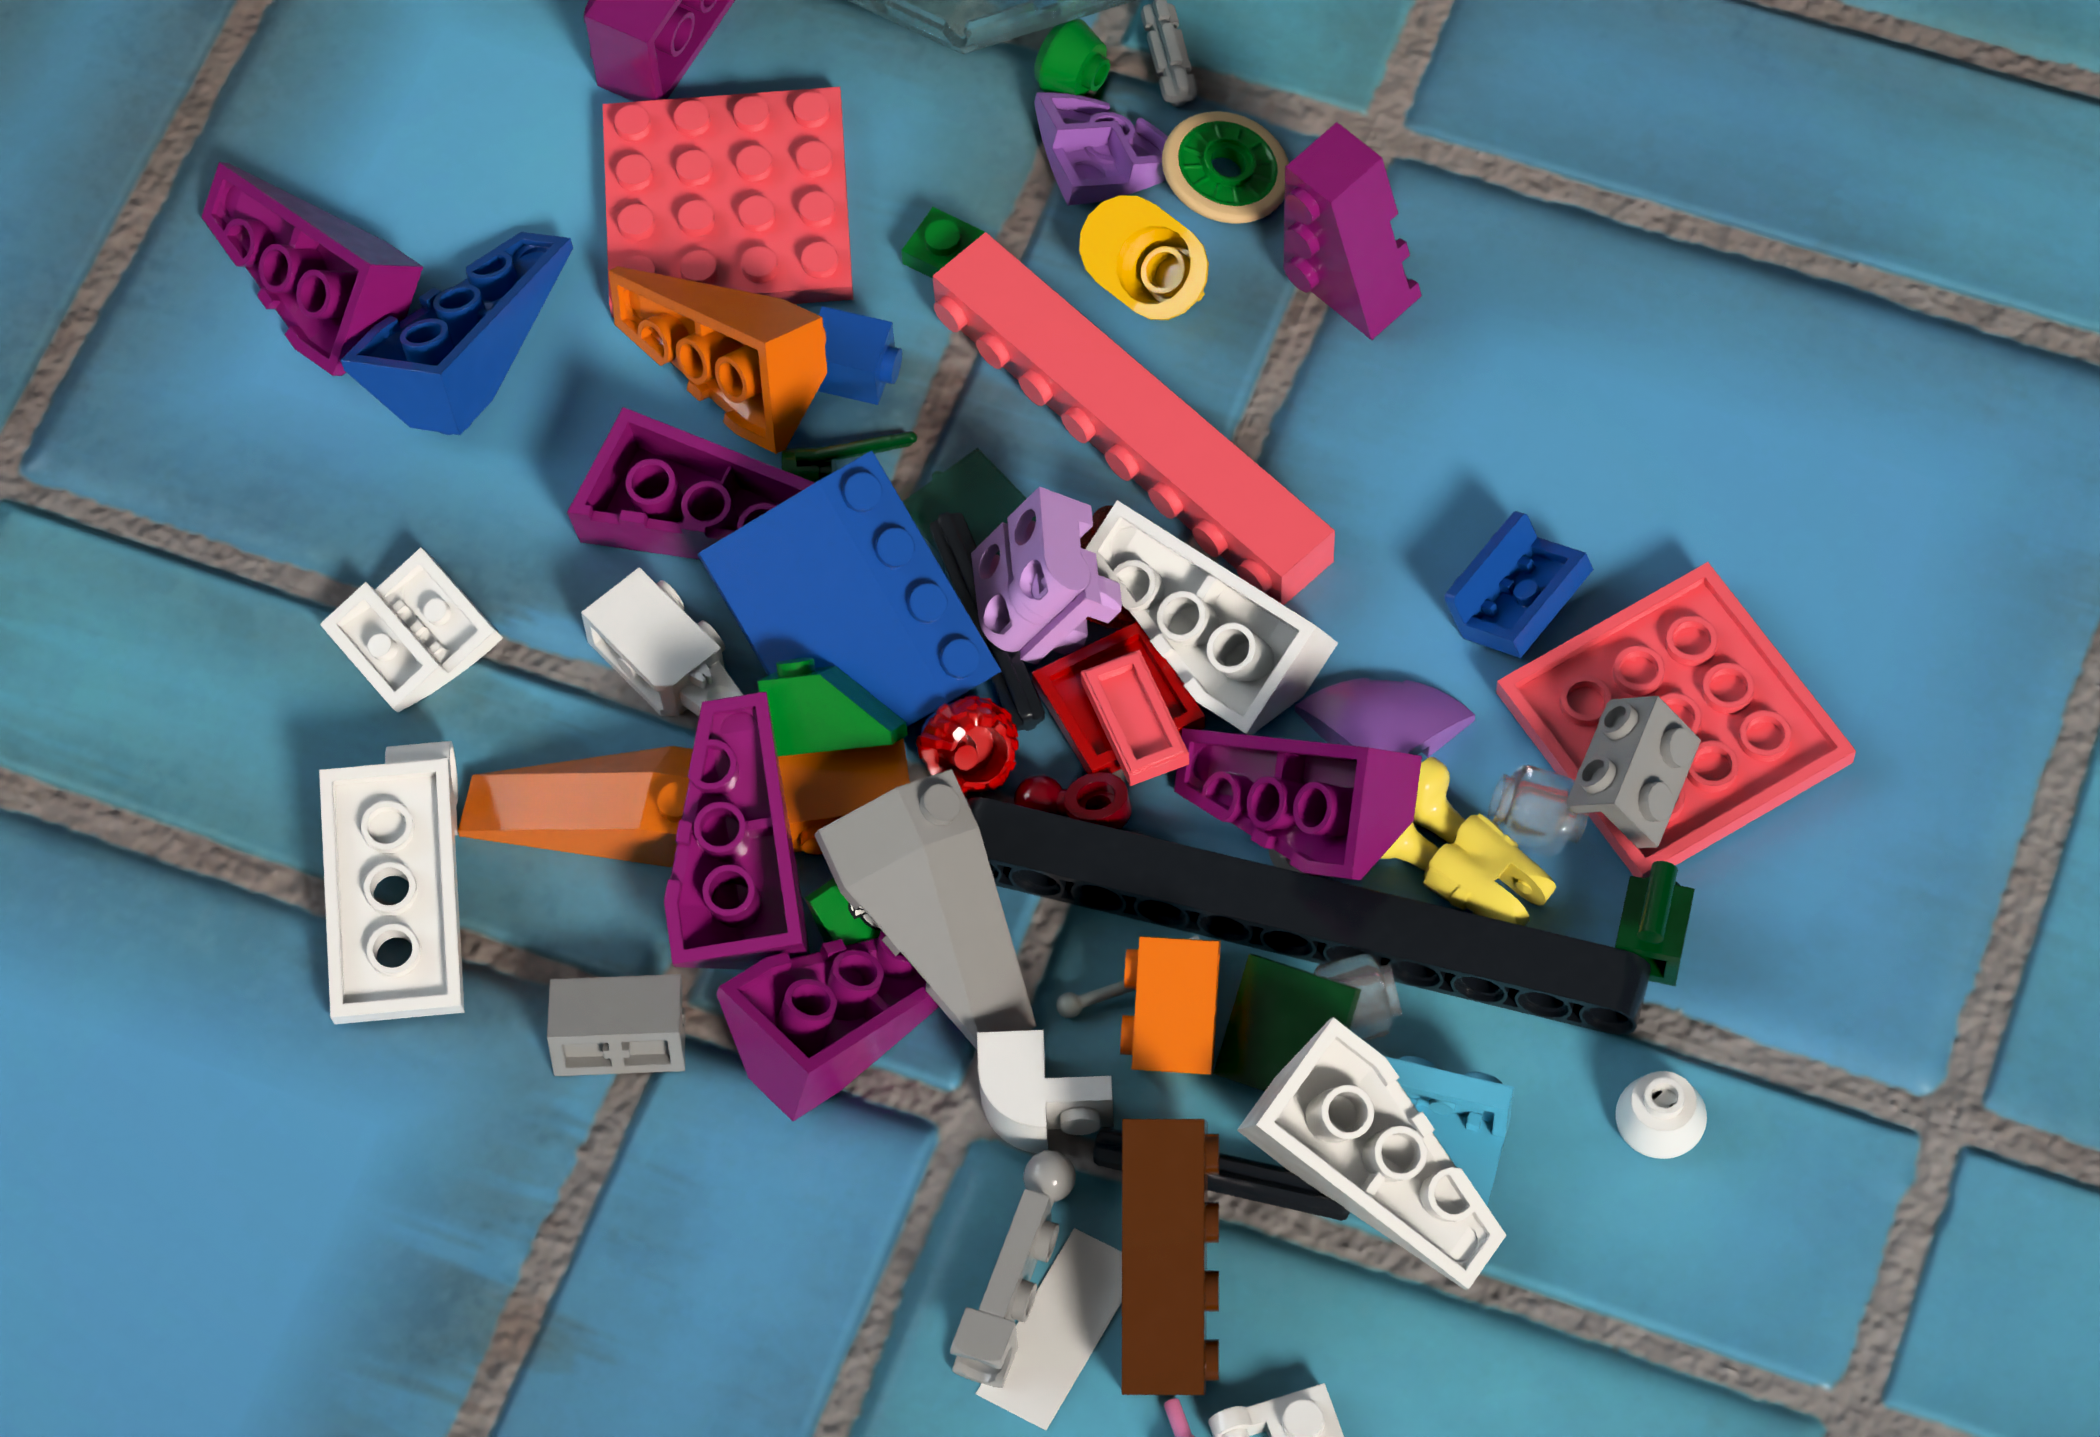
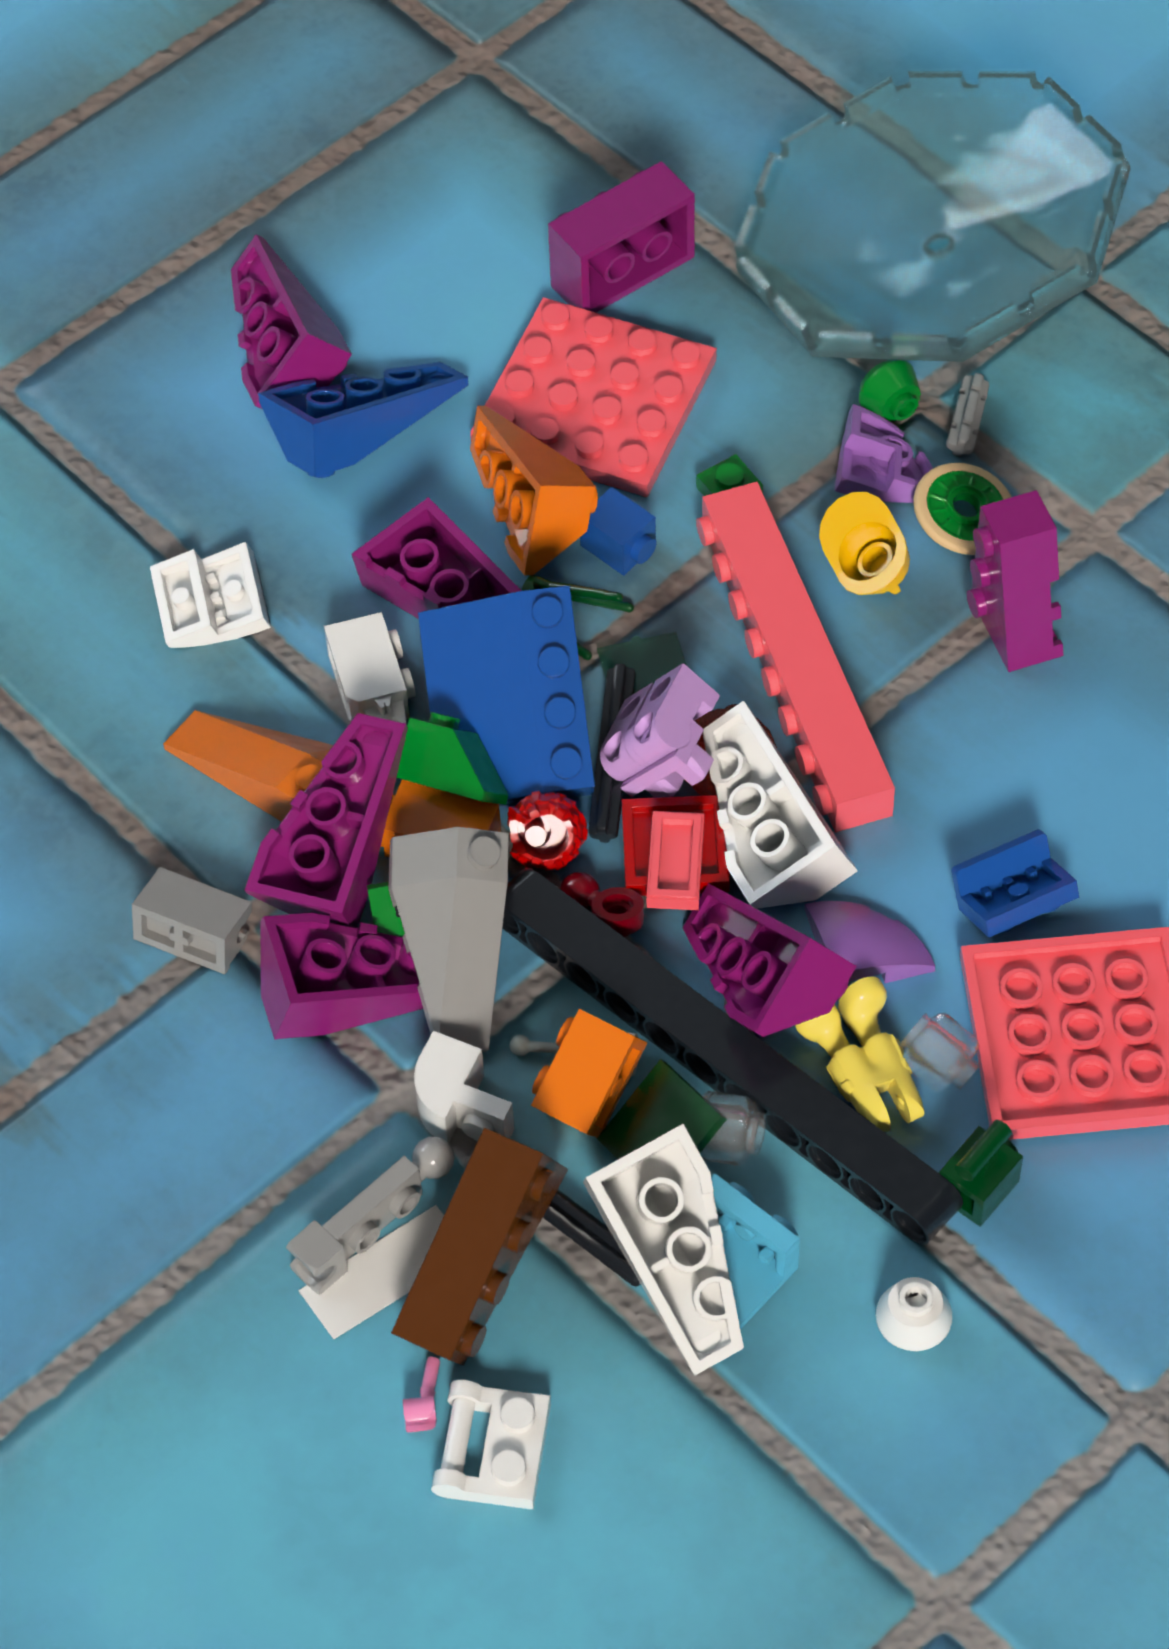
camera: 25 degrees right, 5 degrees down
white hinge [319,741,465,1025] -> none
light grey bracket [1566,696,1701,848] -> none

